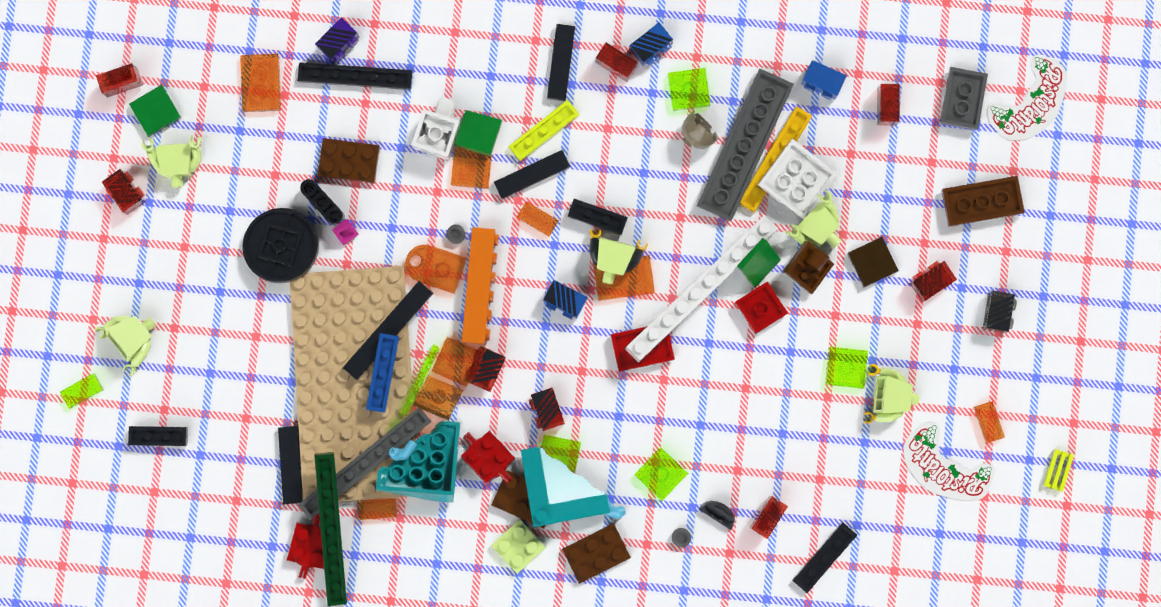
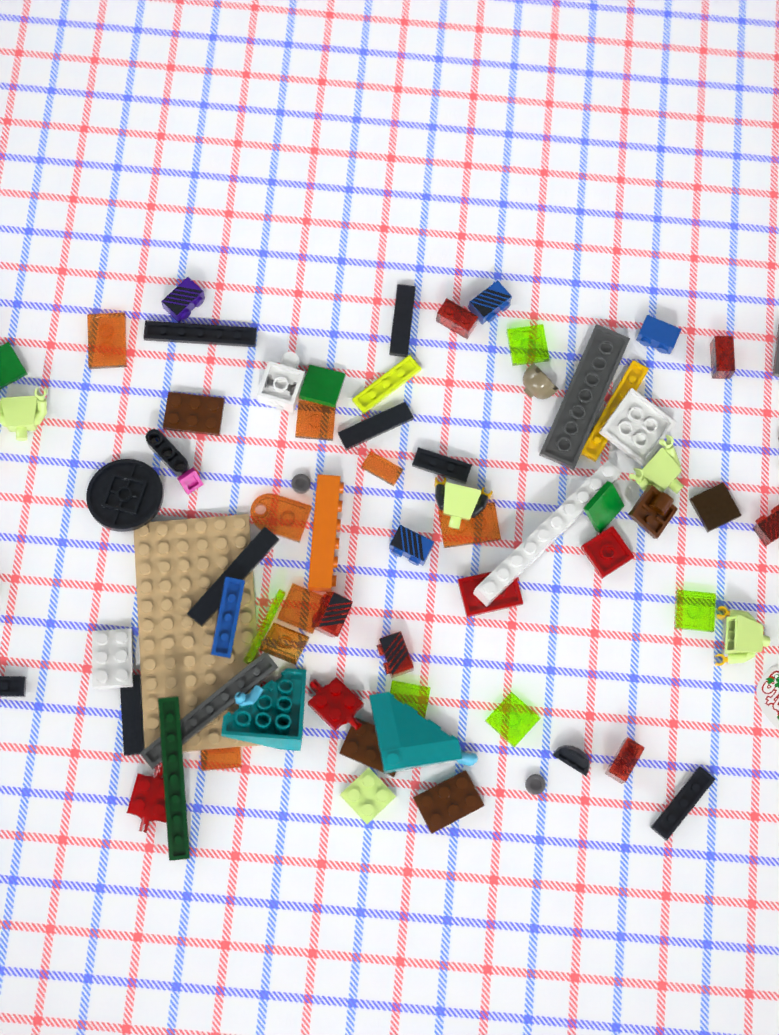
camera: 10 degrees left, 10 degrees down
none -> white plate [92,628,133,690]

